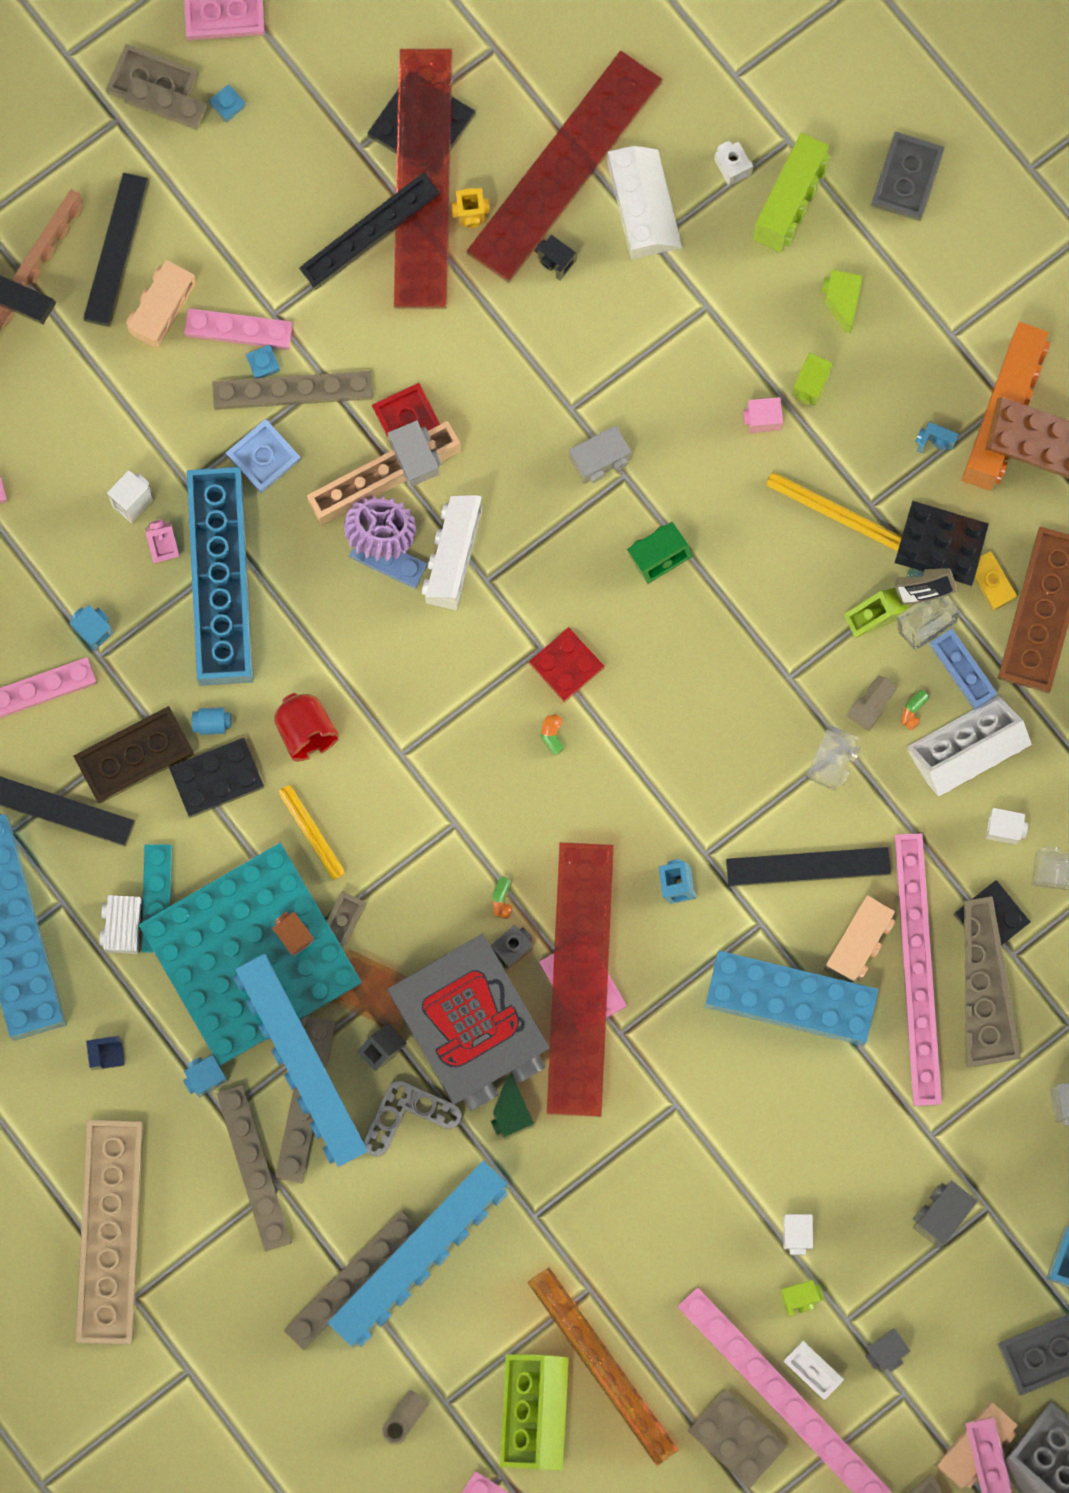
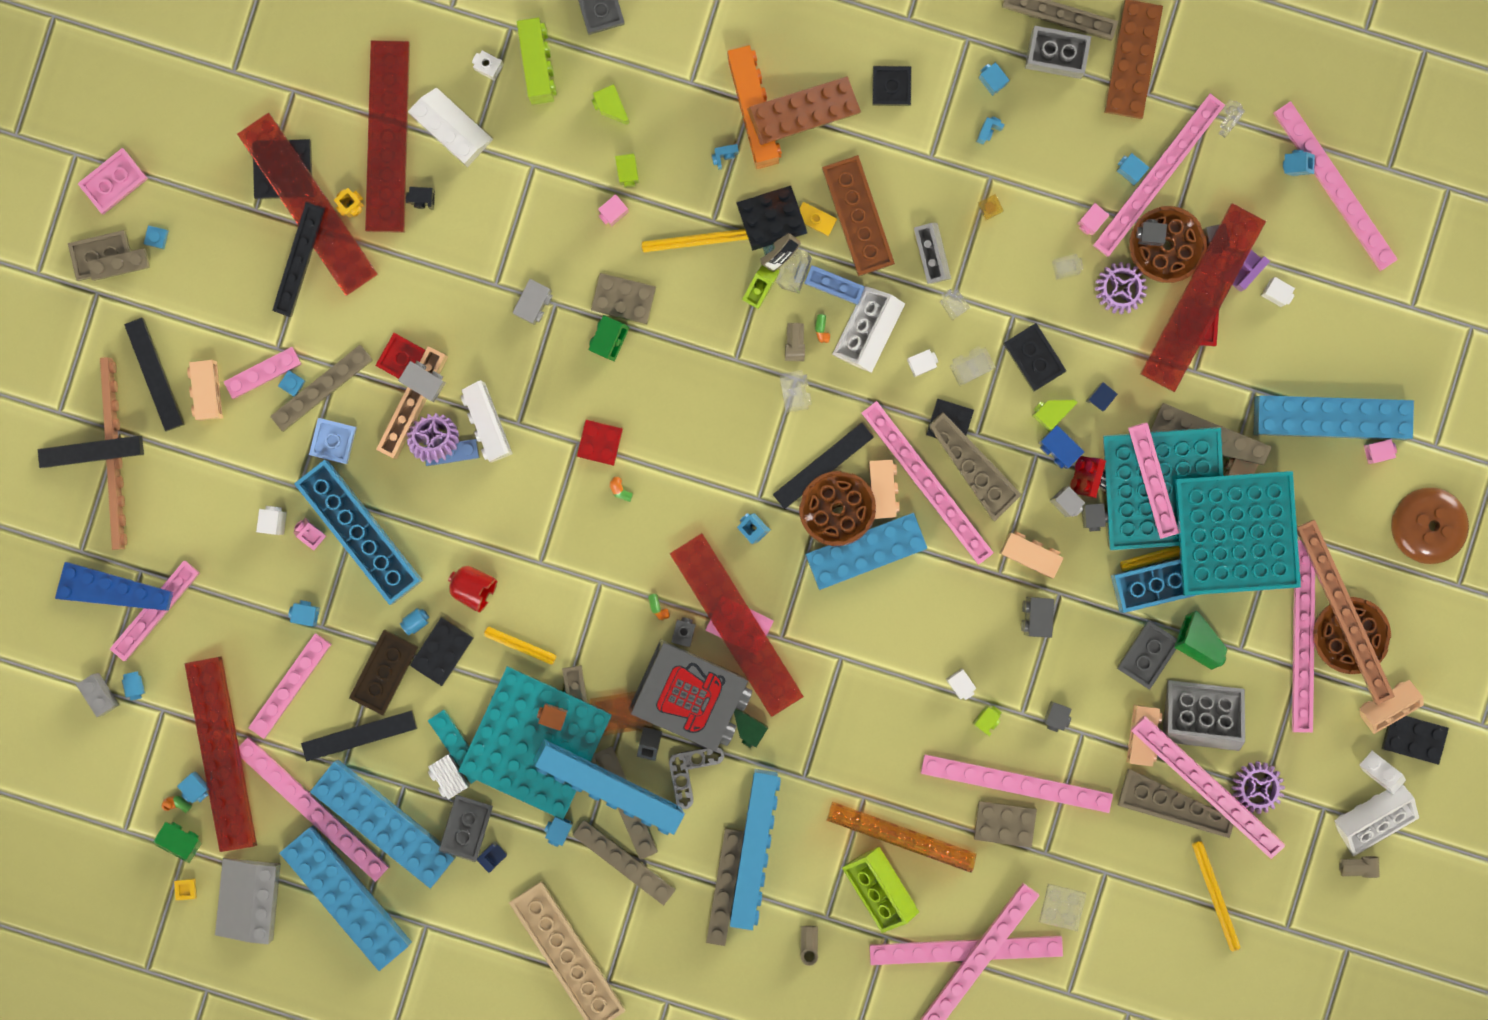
camera: 35 degrees left, 10 degrees up
white plate [784,1341,844,1400] -> none
none -> dark grey plate [438,795,493,862]
none -> dark tan plate [591,273,656,324]
none -> dark orange brick [799,471,876,546]
none -> light nougat brick [999,531,1063,579]

